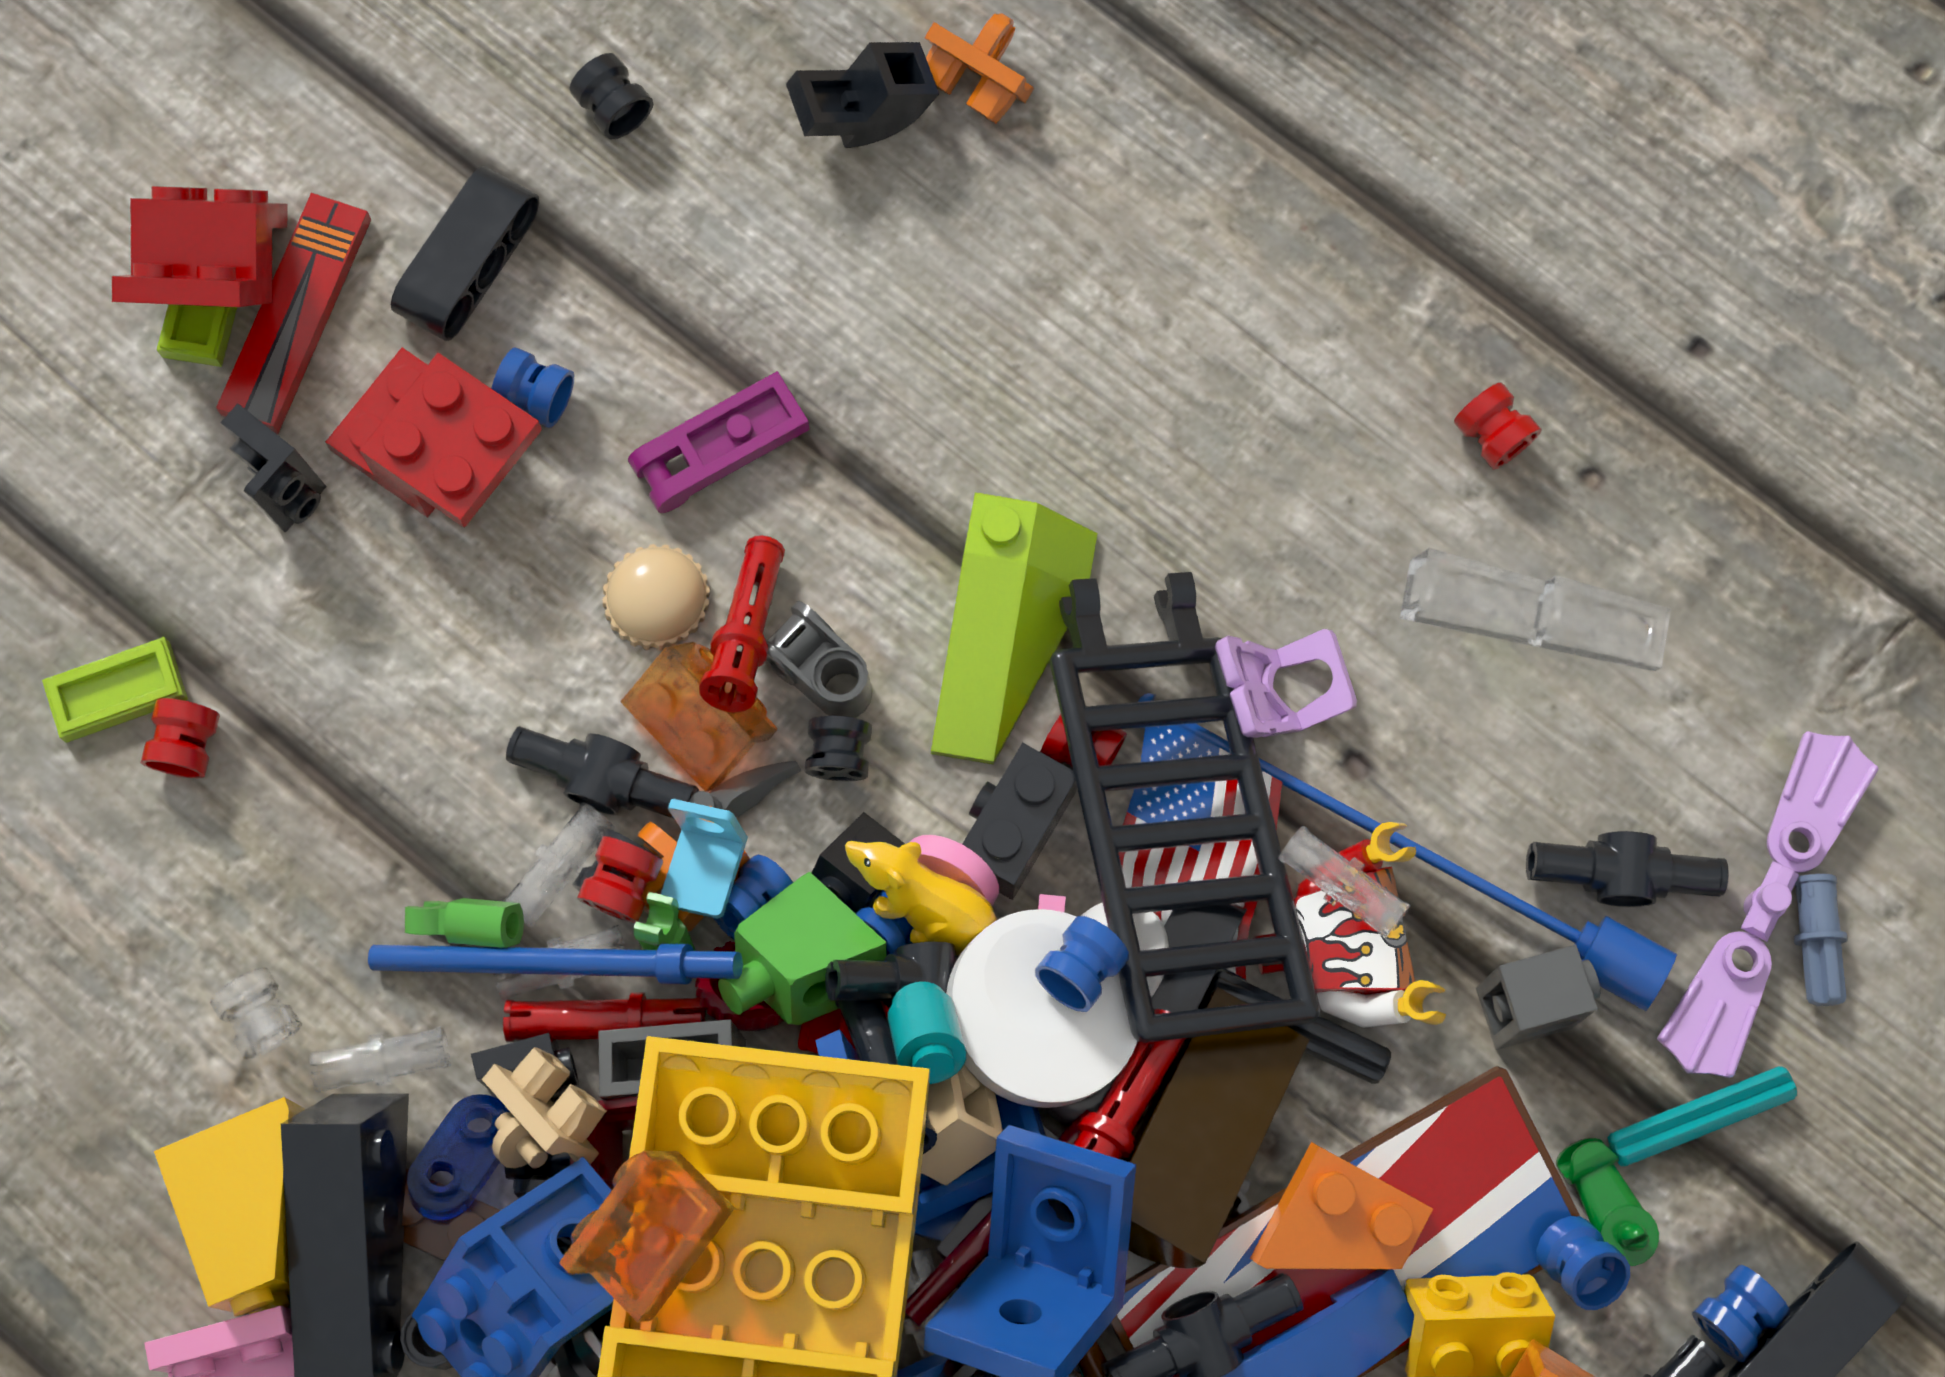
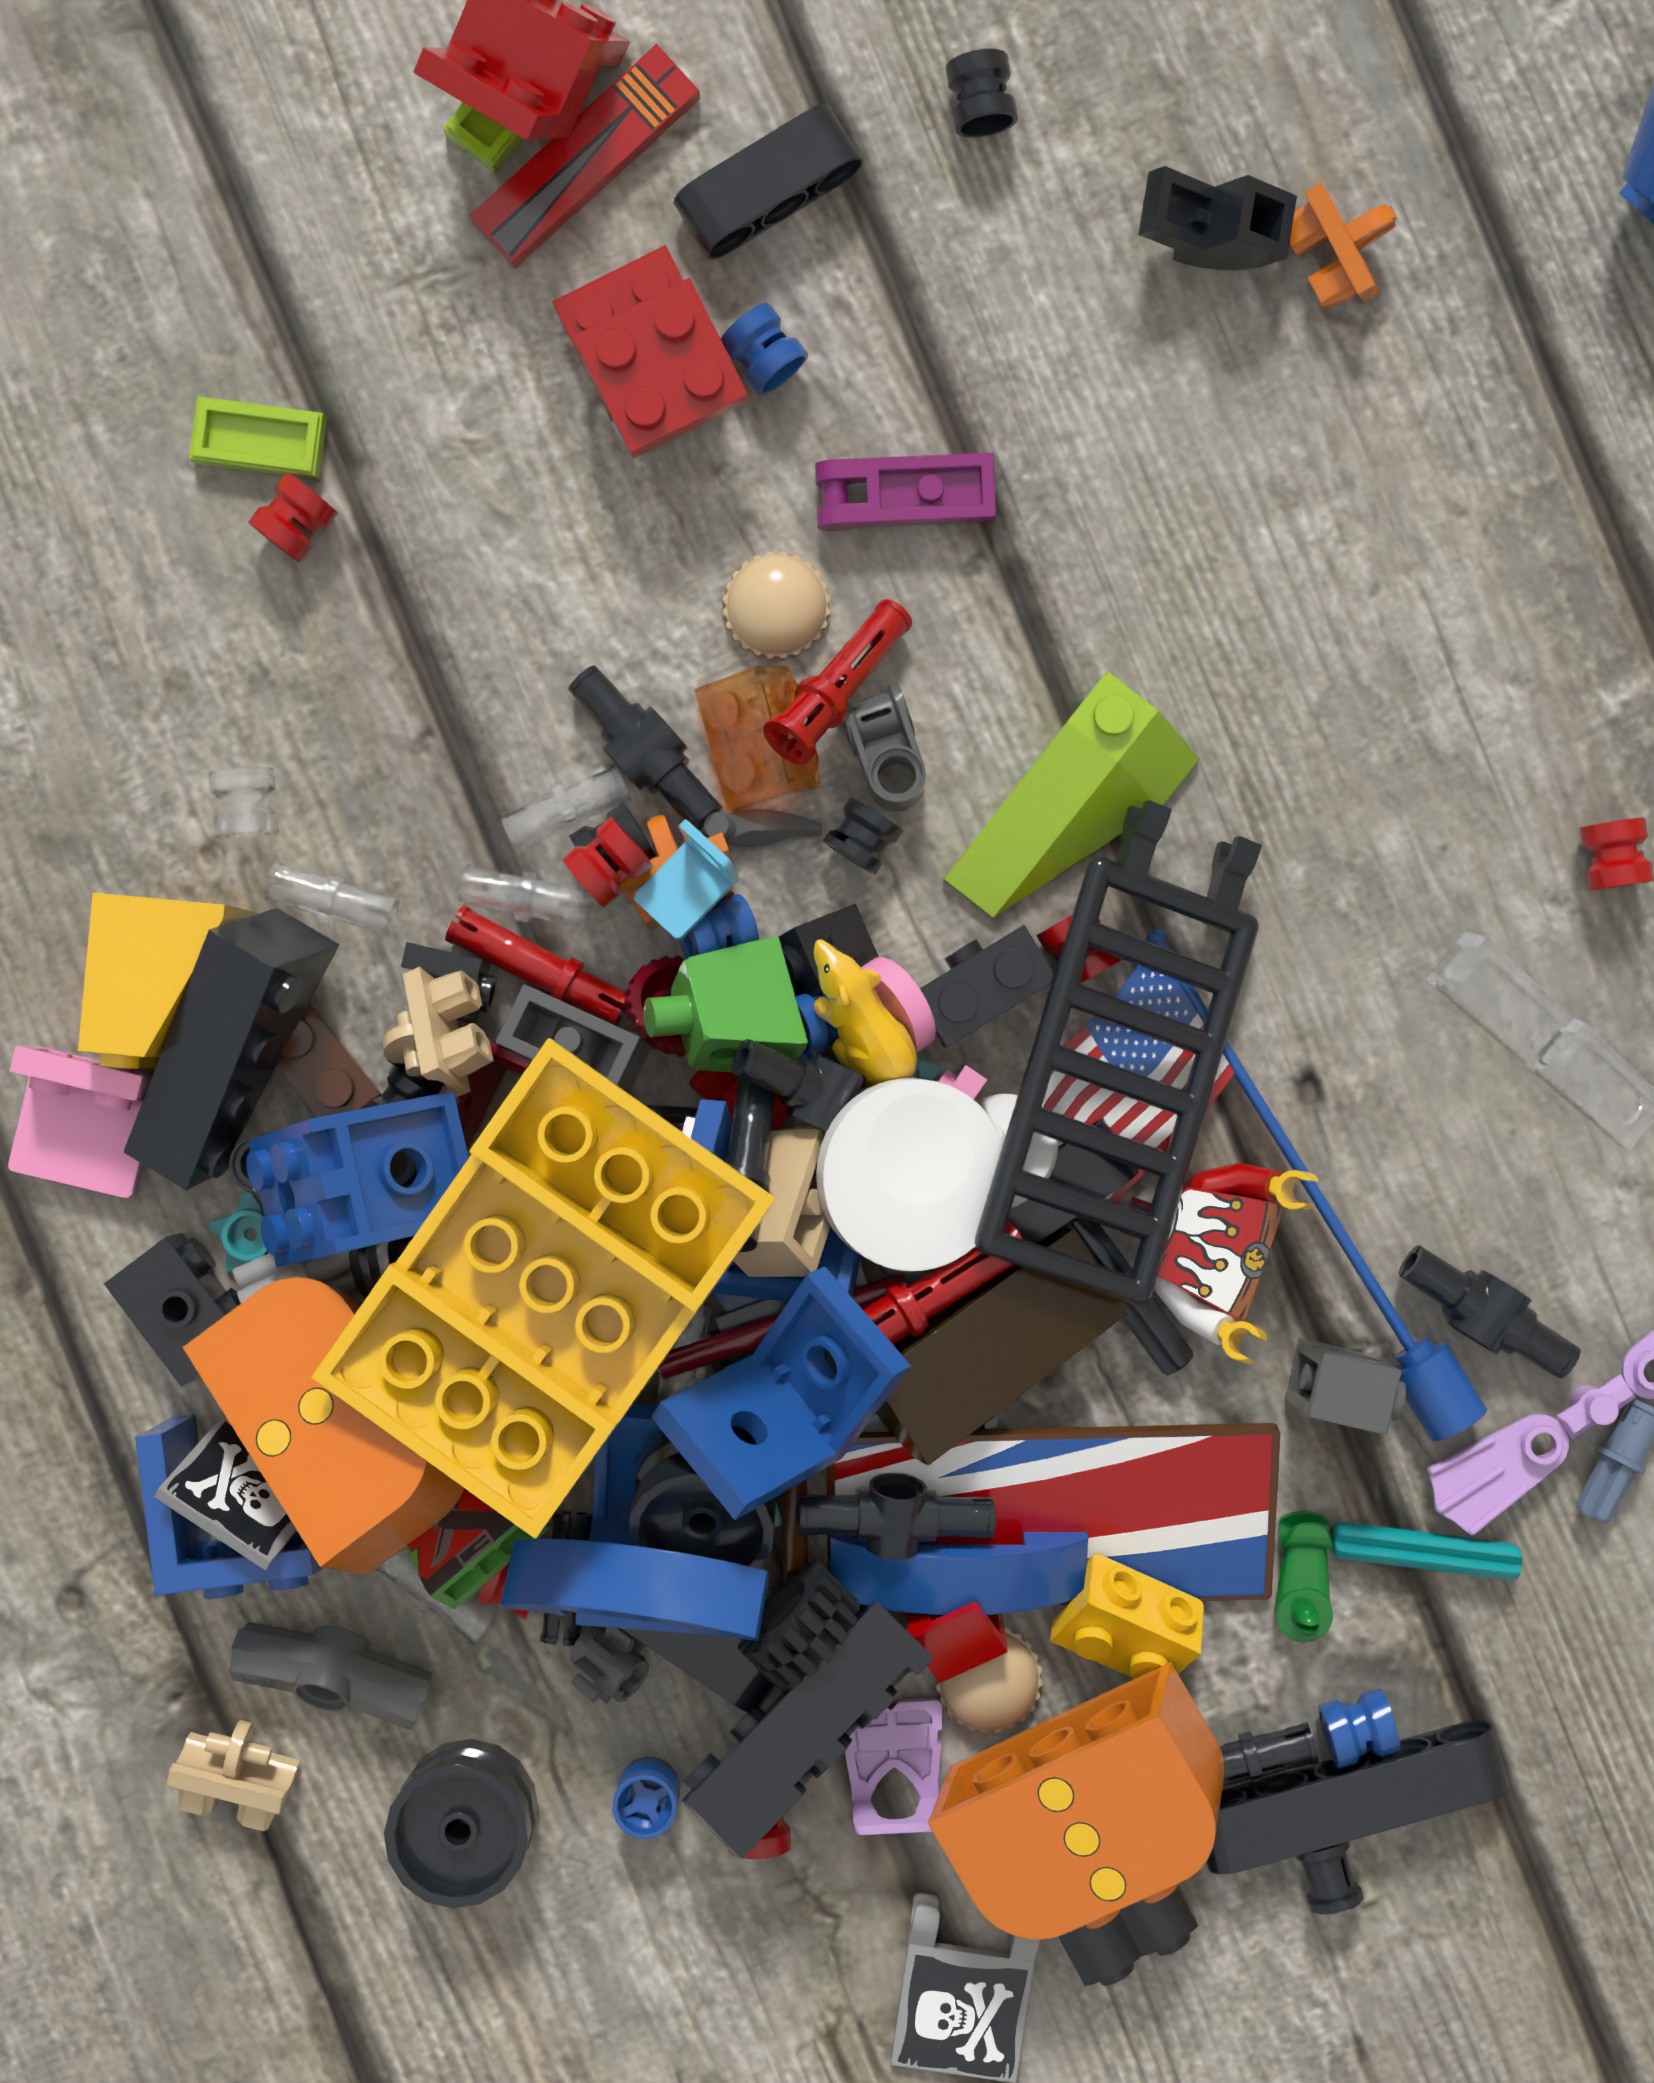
camera: 25 degrees right, 15 degrees up
black bracket [220,403,327,532] -> none
blue bar [368,944,743,985] -> none
bright green bar [405,898,524,948] -> none
clear blue plate [407,1094,510,1220] -> none
clear orange bracket [559,1151,735,1322] -> none
bright green bar [633,892,696,951] -> none
teal brick [888,982,967,1084] -> none
blue wheel [1035,916,1129,1012] -> none
lavender piece [1215,629,1357,738] -> none
orange wing [1250,1142,1433,1269] -> none
clear pin [1278,825,1411,939] -> none
blue wheel [1536,1216,1630,1310] -> none

